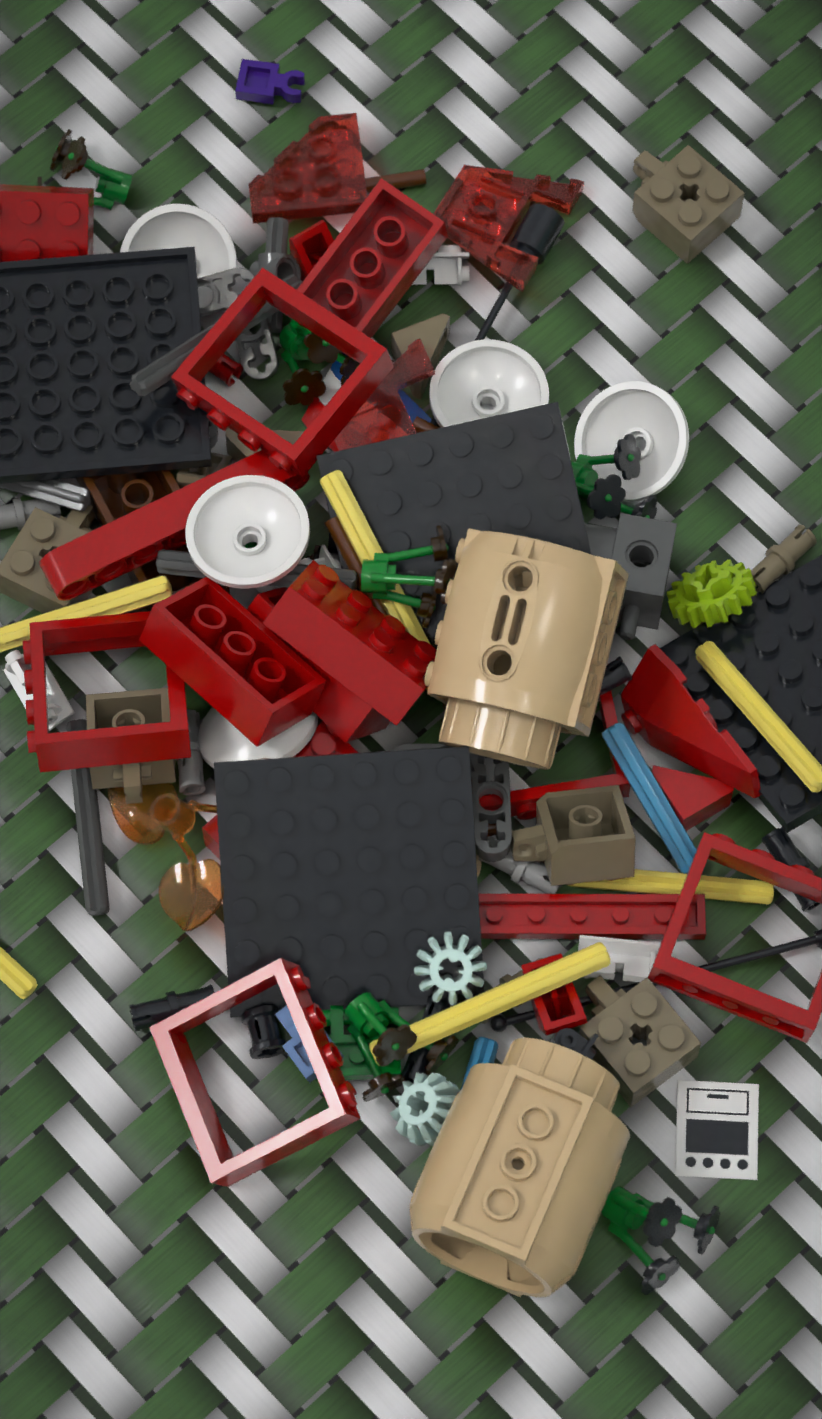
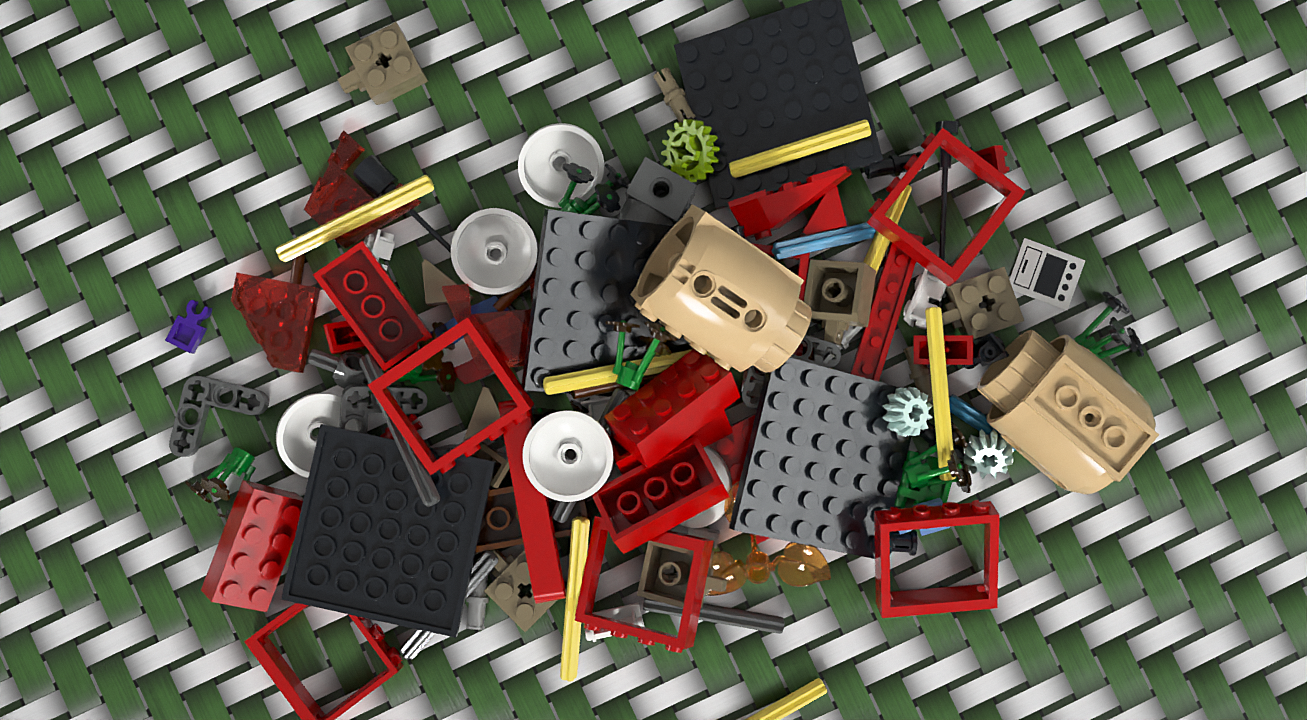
camera: 75 degrees left, 20 degrees up
black pin [129,985,215,1032] -> none
none -> dark grey beam [169,376,269,457]
none -> light yellow axle [276,175,434,262]

